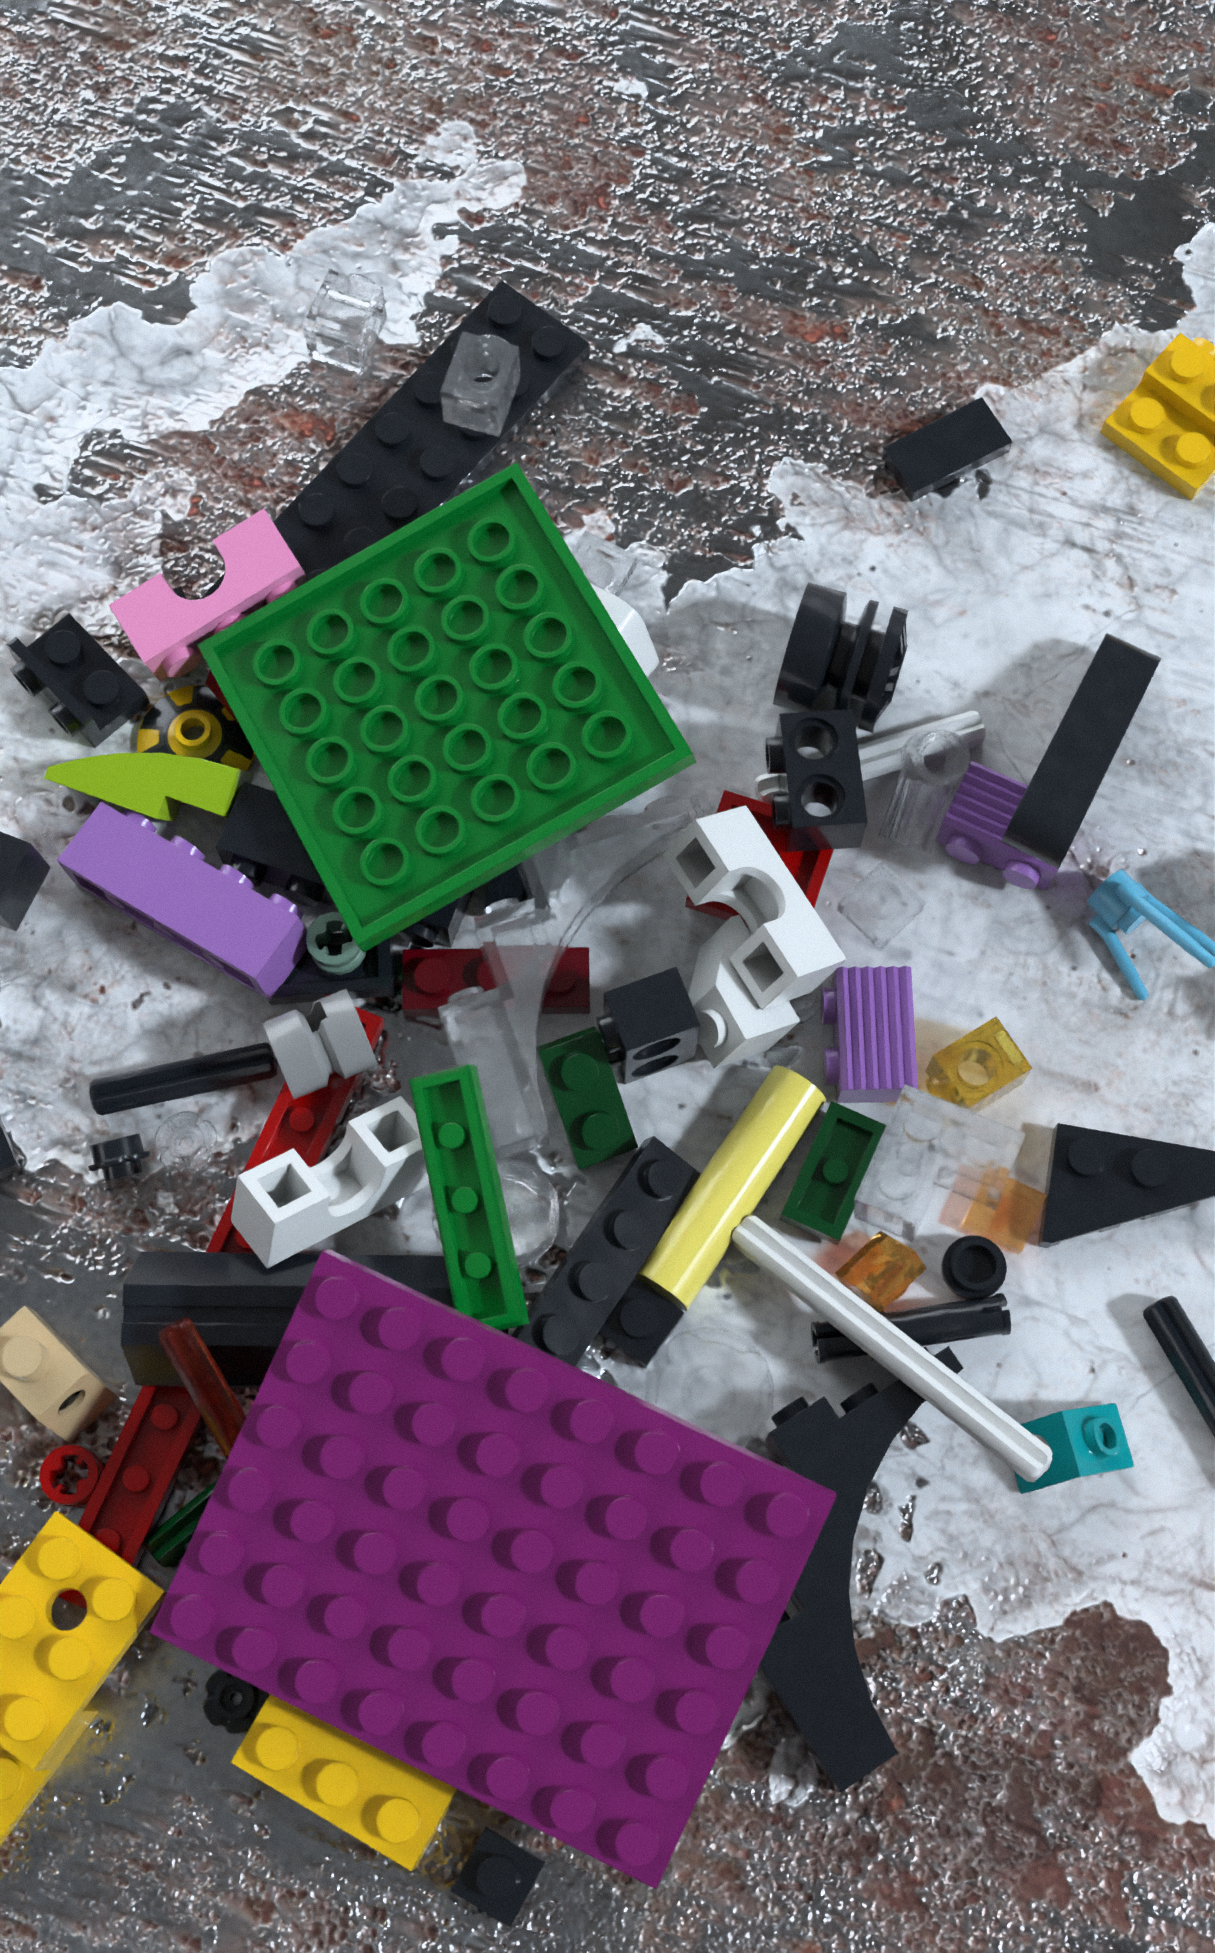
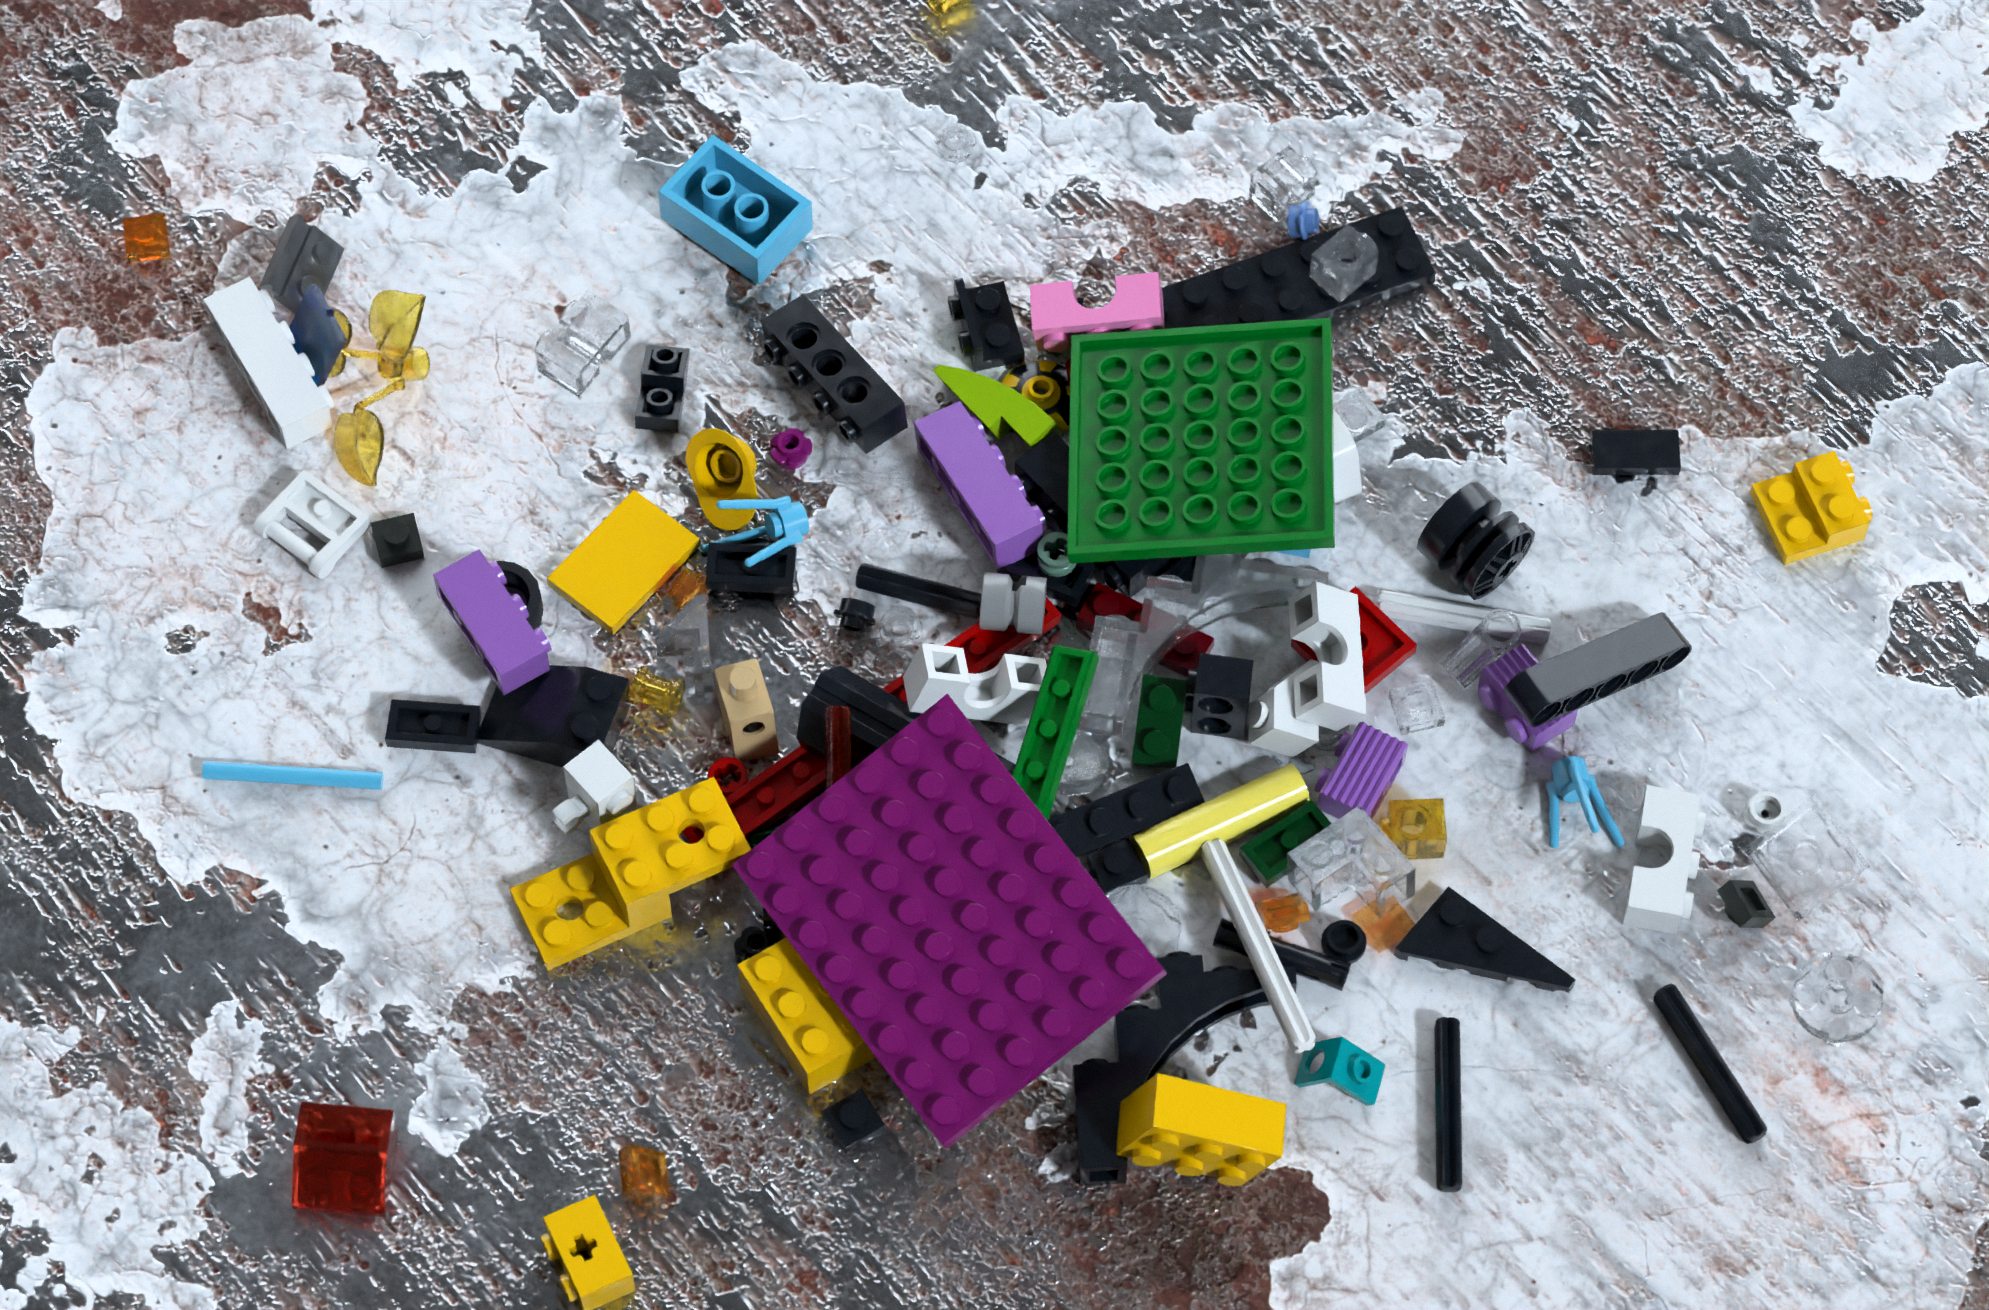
camera: 30 degrees right, 10 degrees down
black brick [765,709,868,852] -> none
none -> yellow brick [1116,1073,1286,1186]
none -> medium blue plate [1288,201,1319,240]

